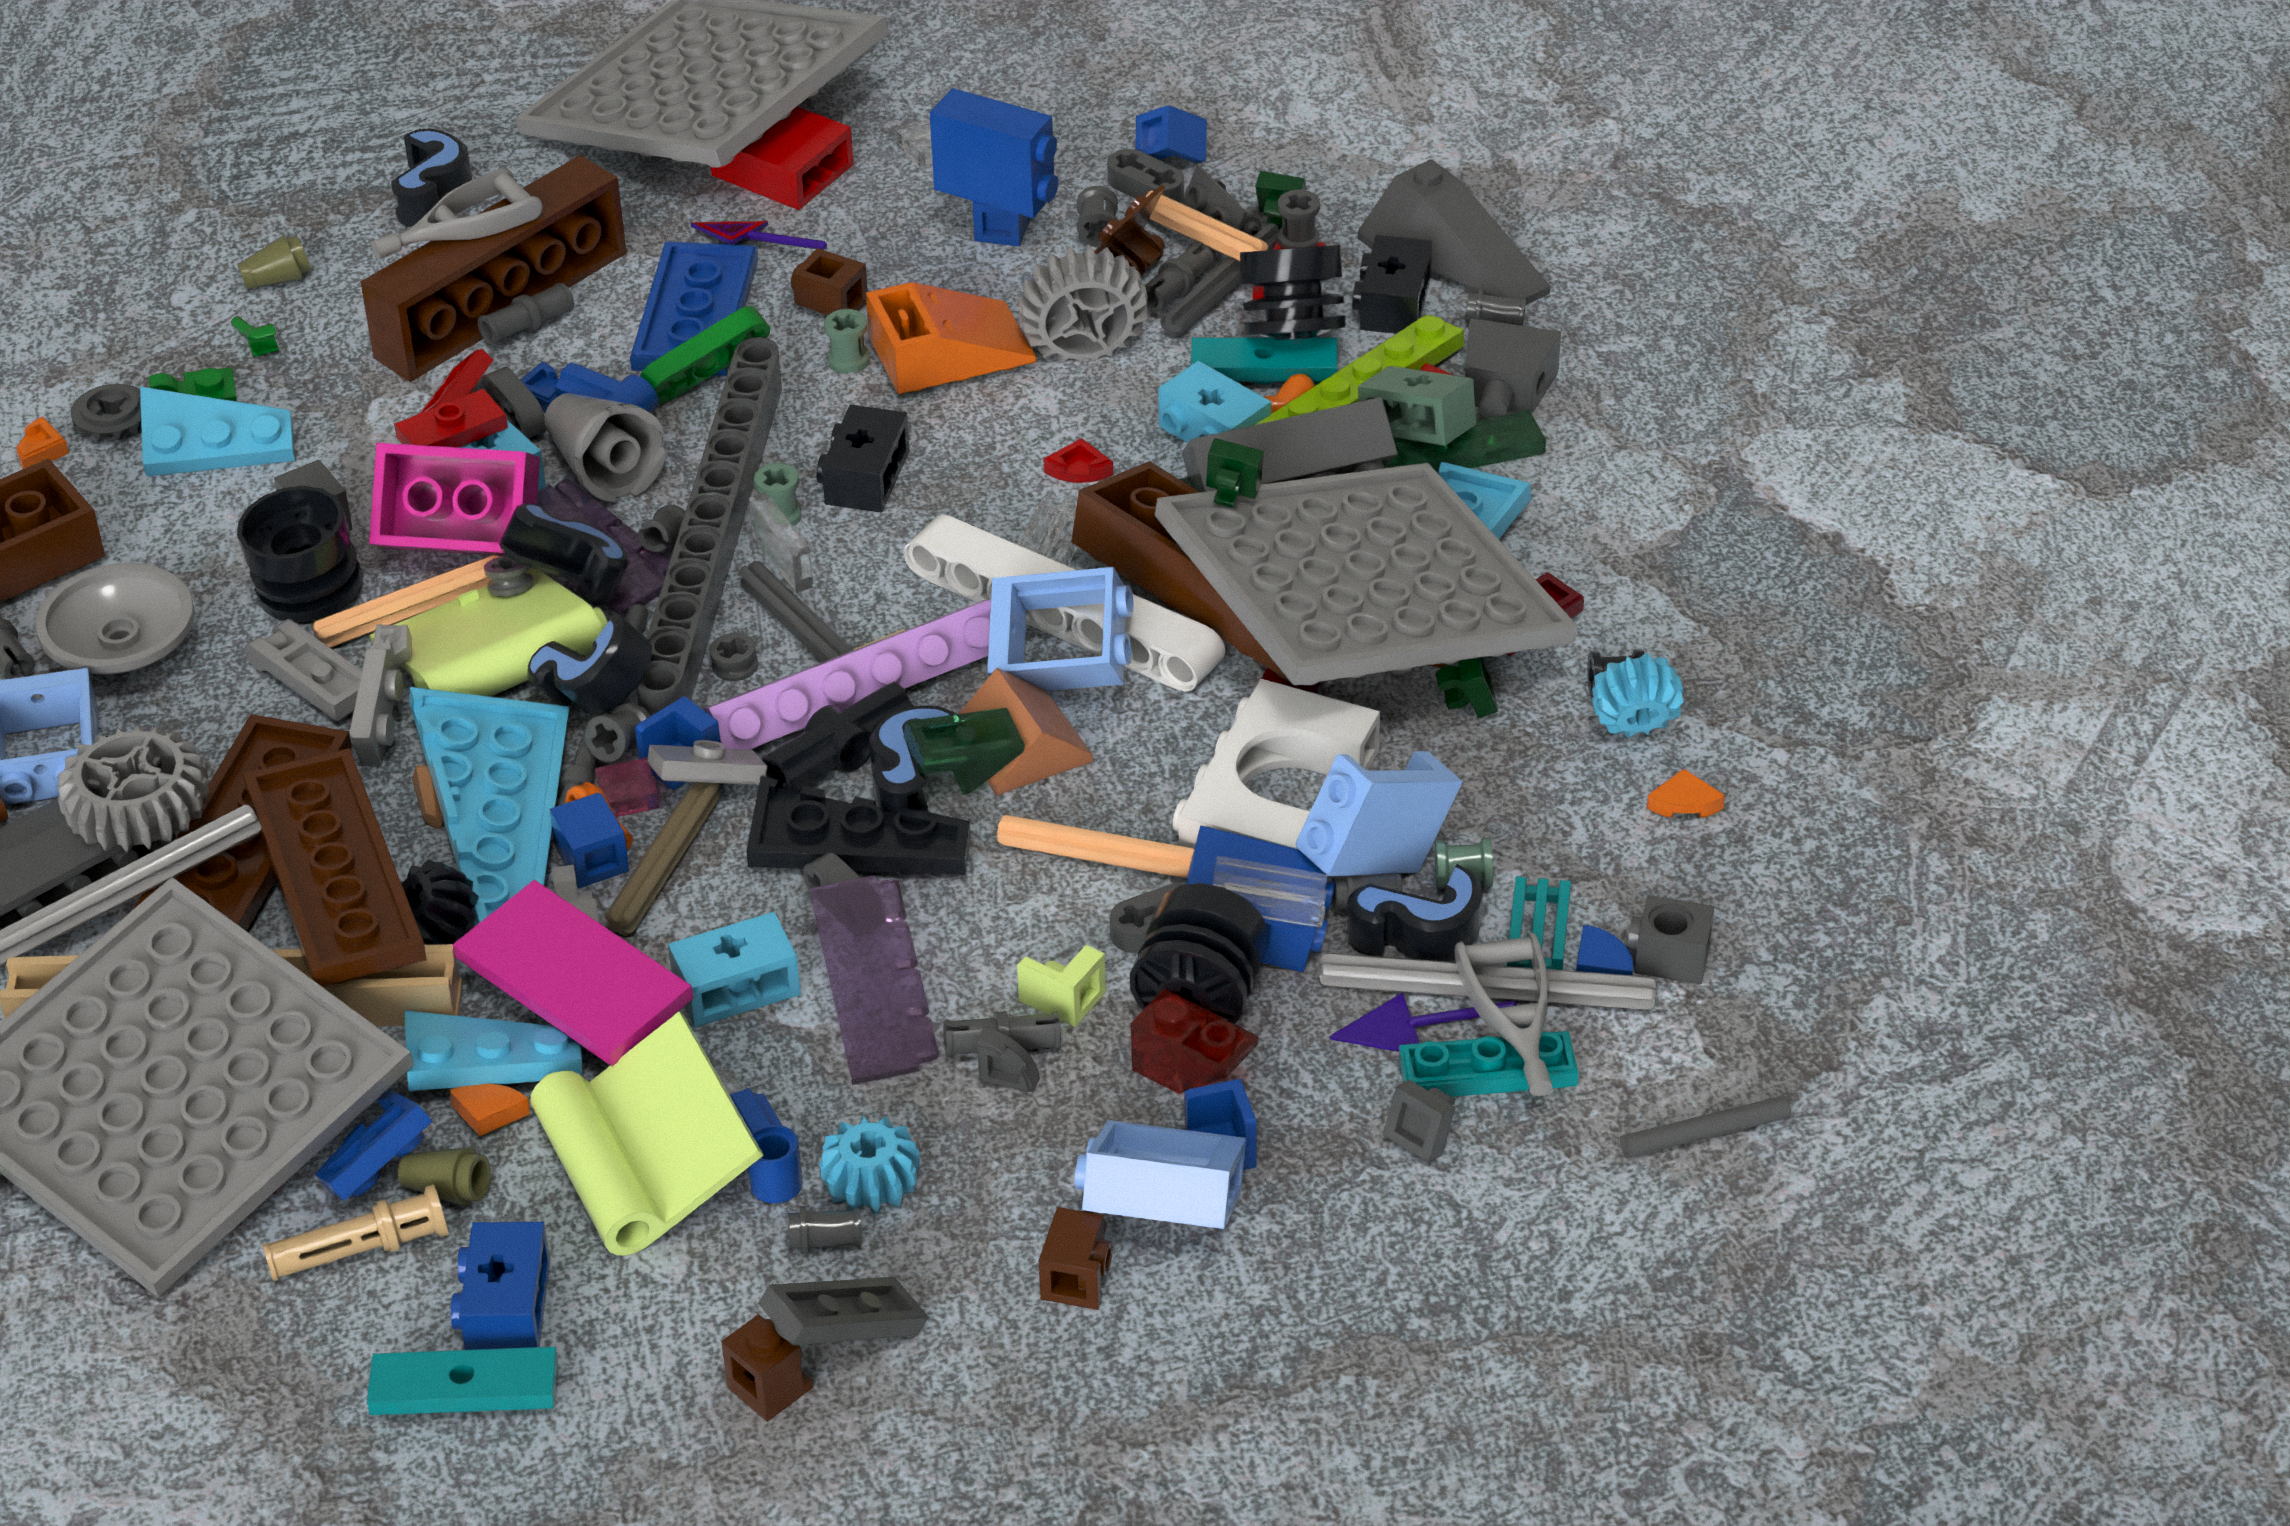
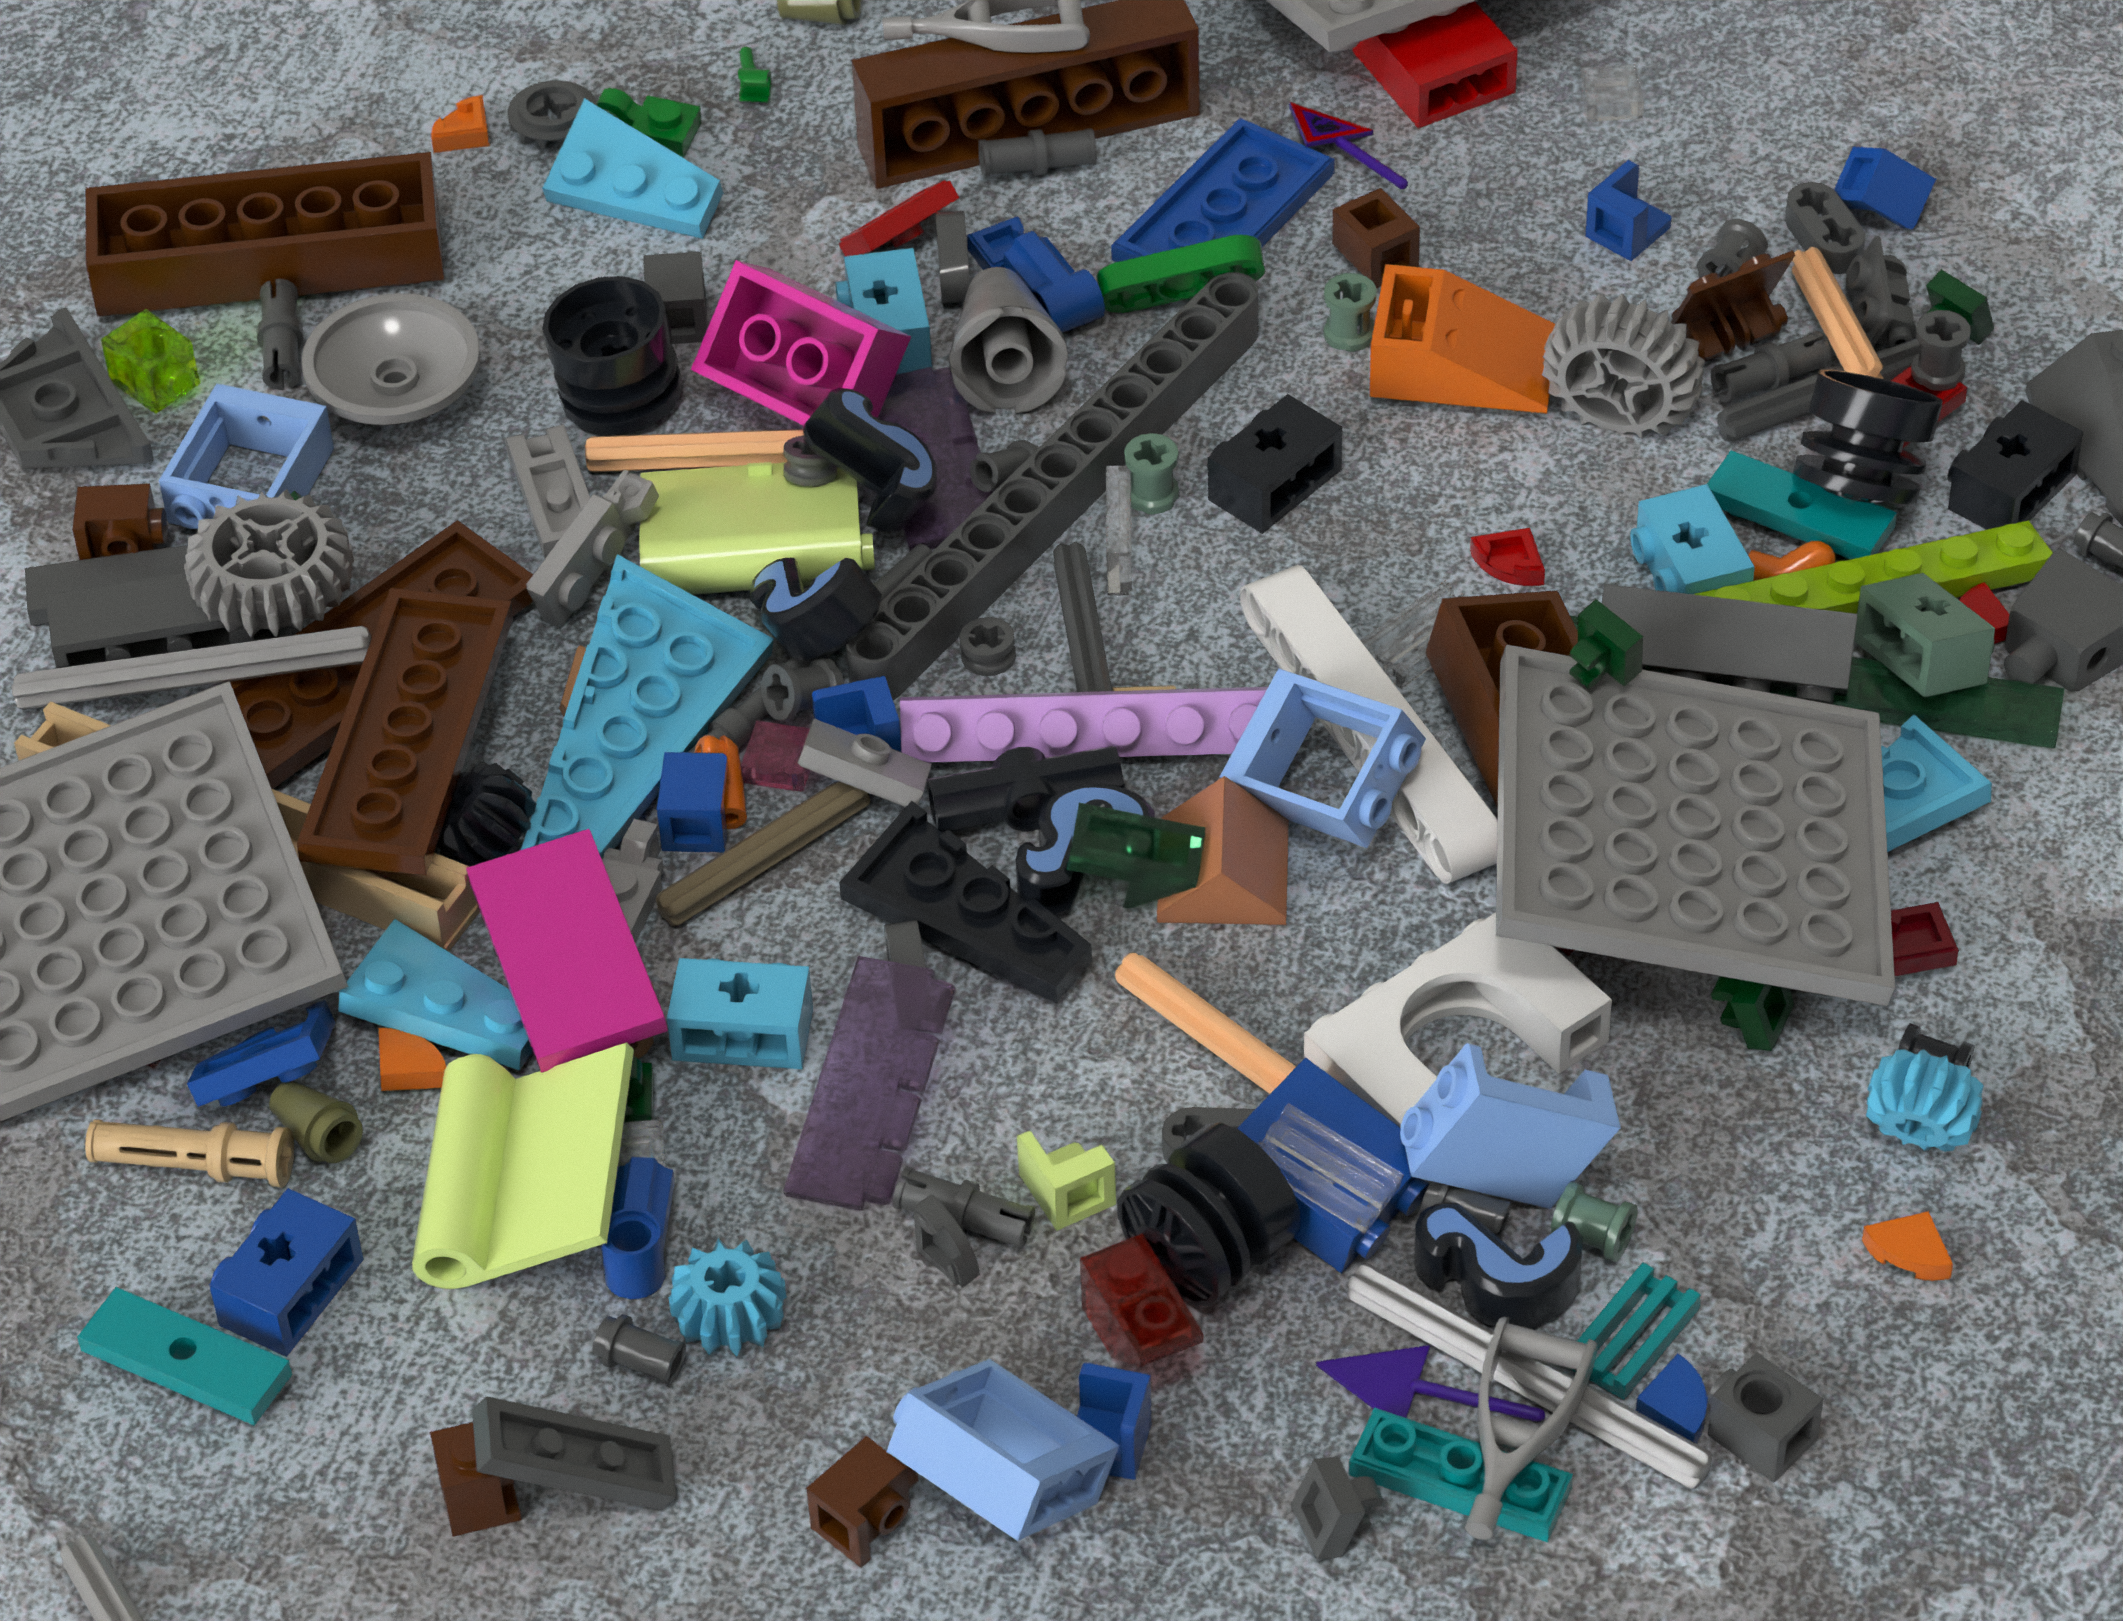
camera: 30 degrees right, 5 degrees up
red plate [394,389,508,448] -> none
blue brick [929,88,1058,218] -> none

